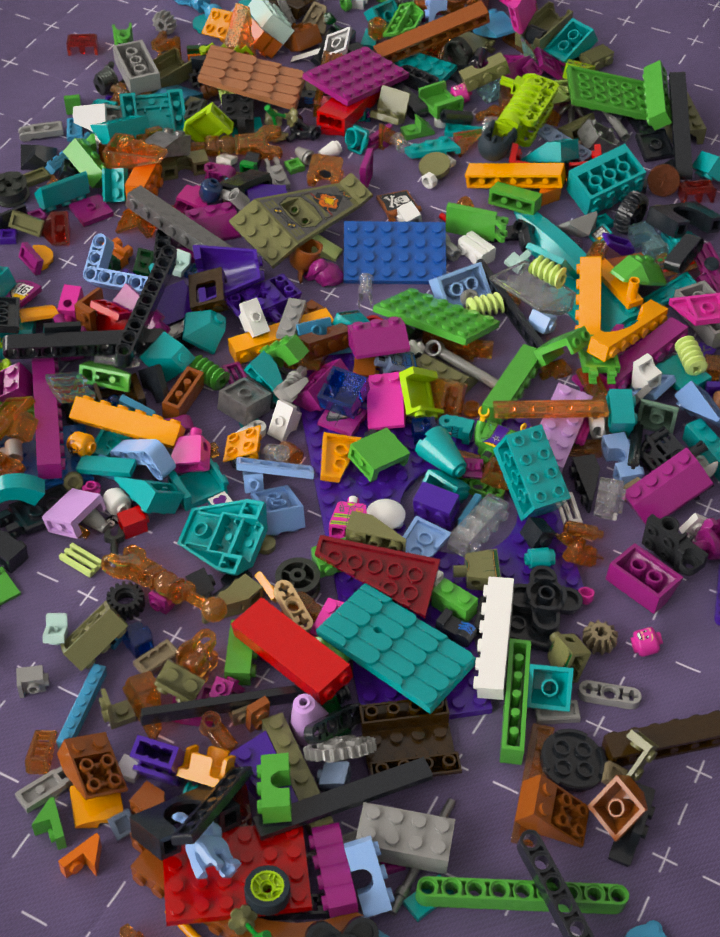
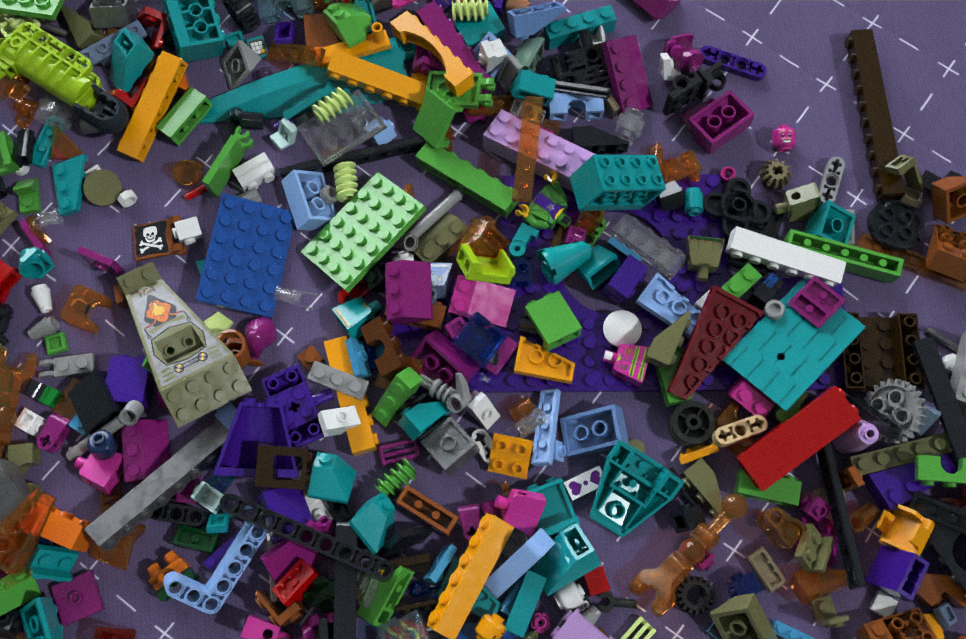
camera: 80 degrees left, 25 degrees up
none -> light grey tile [764,300,785,320]
none -> magenta slope [788,276,846,329]

